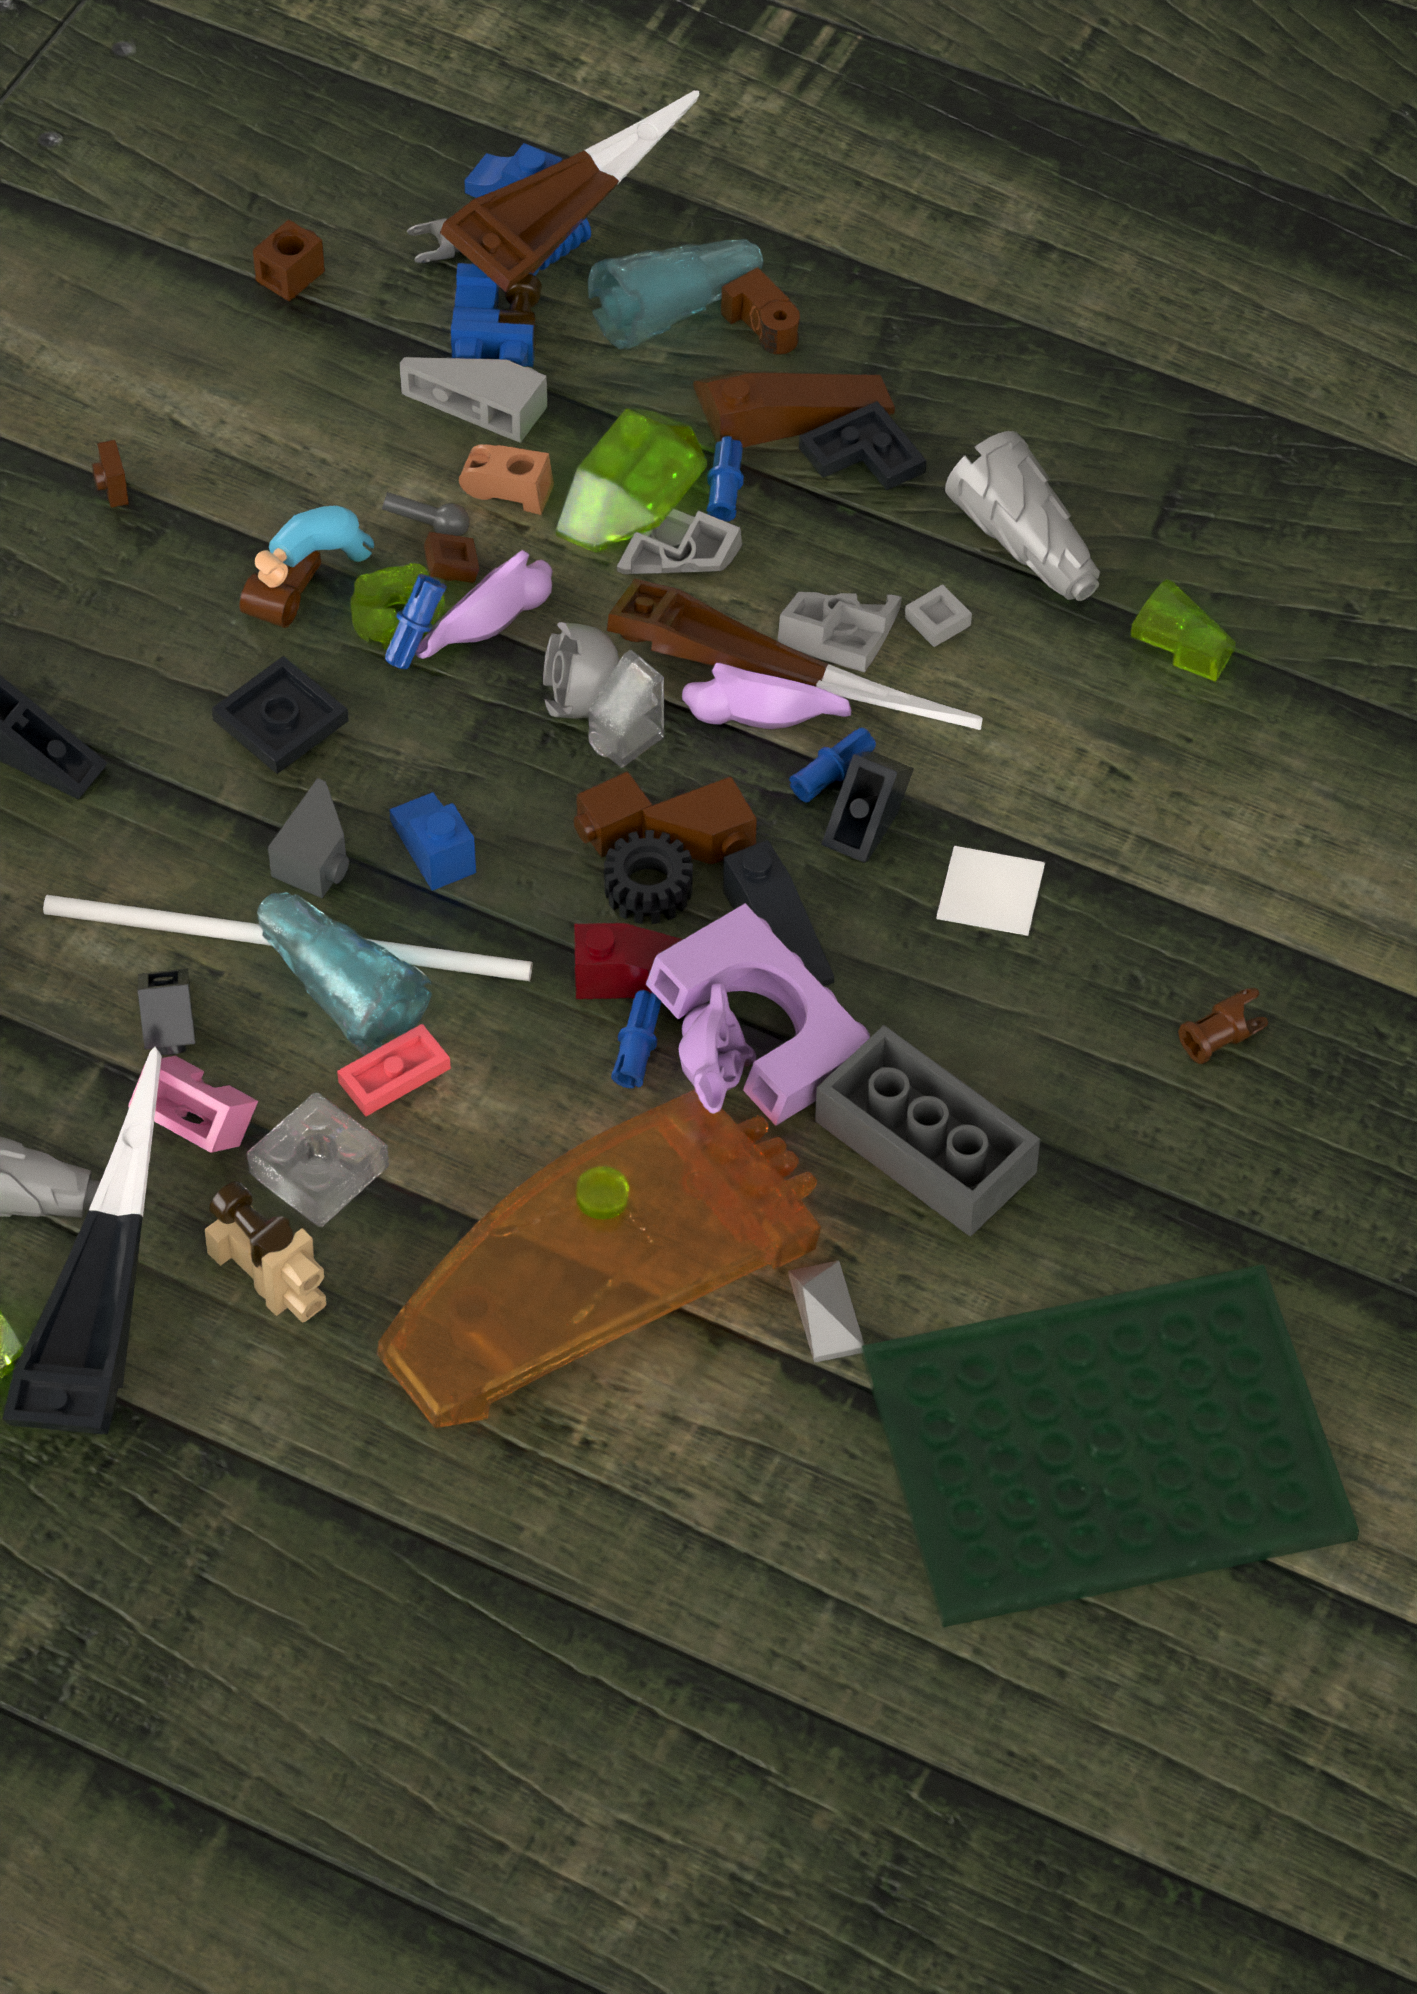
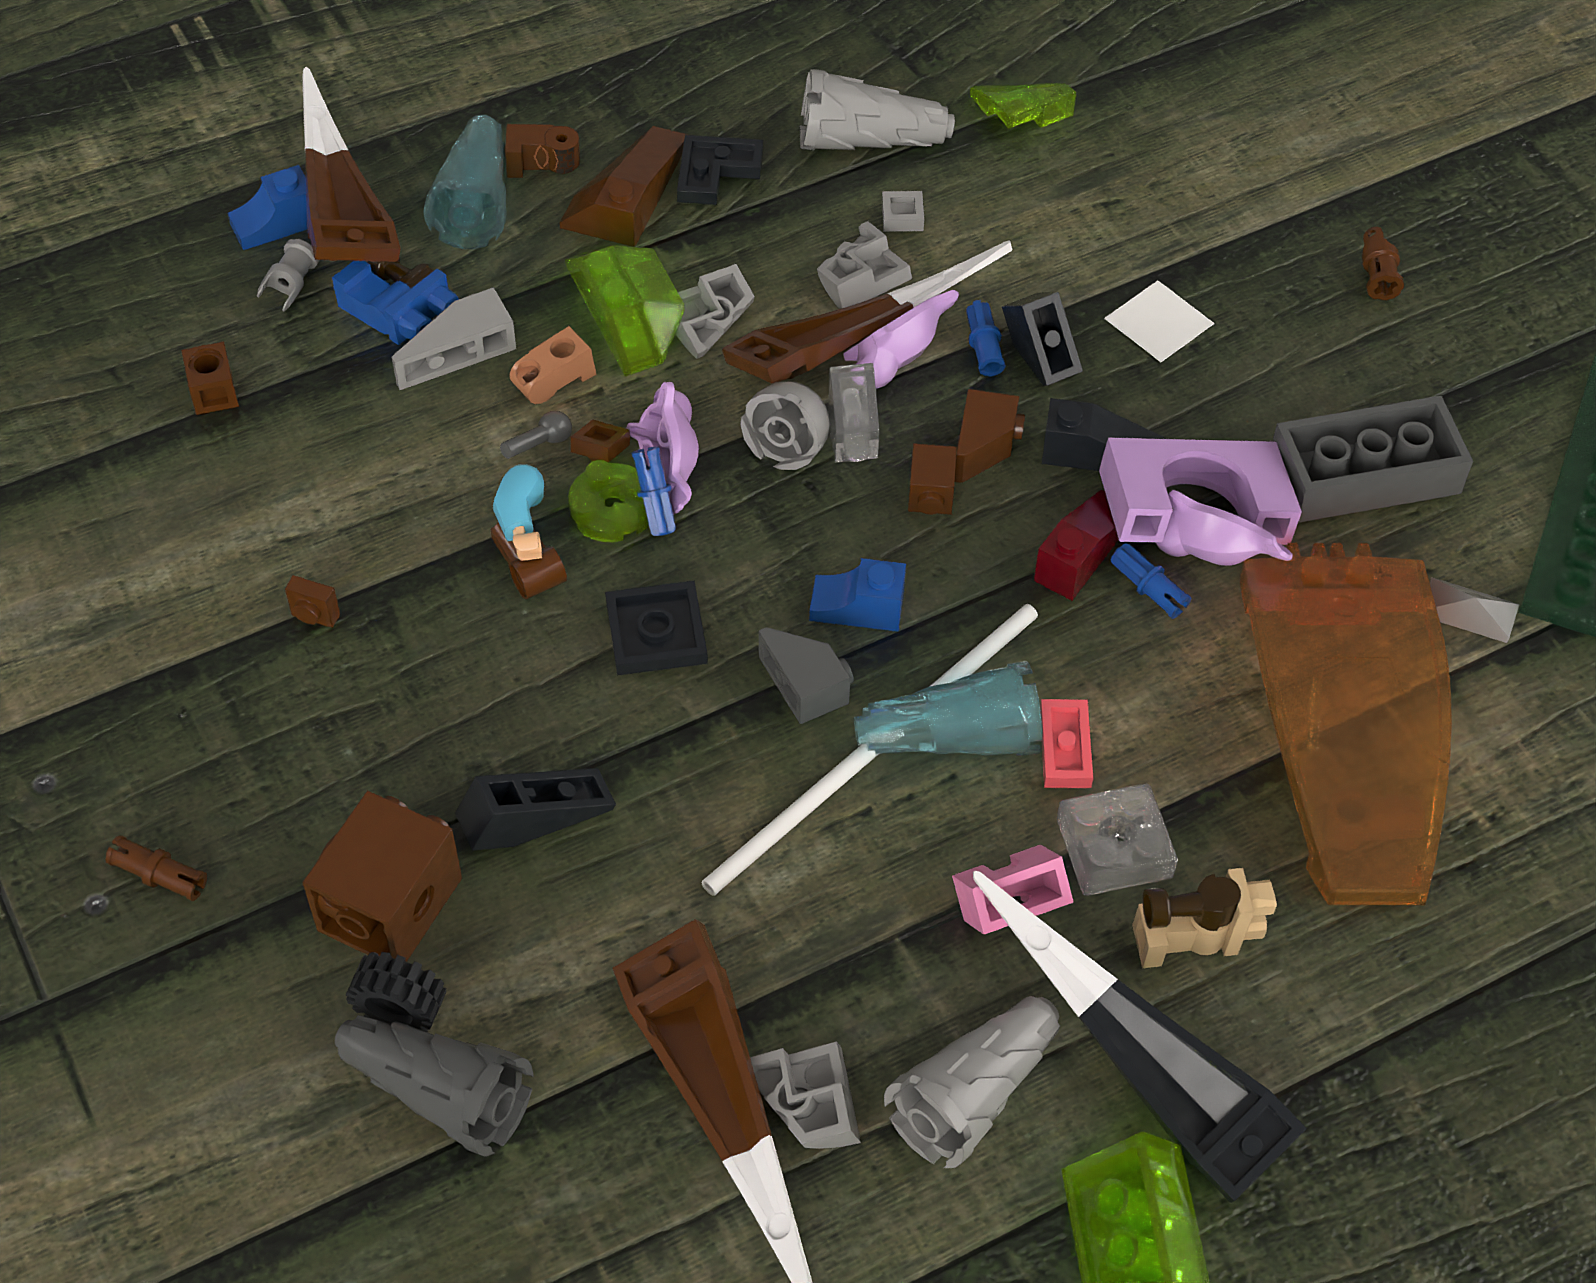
camera: 55 degrees left, 0 degrees up
slope [138,968,195,1055] -> none
clear neon green tile [576,1166,629,1220] -> none
black tyre [604,830,693,924] -> none
blue axle [707,436,744,522] -> none

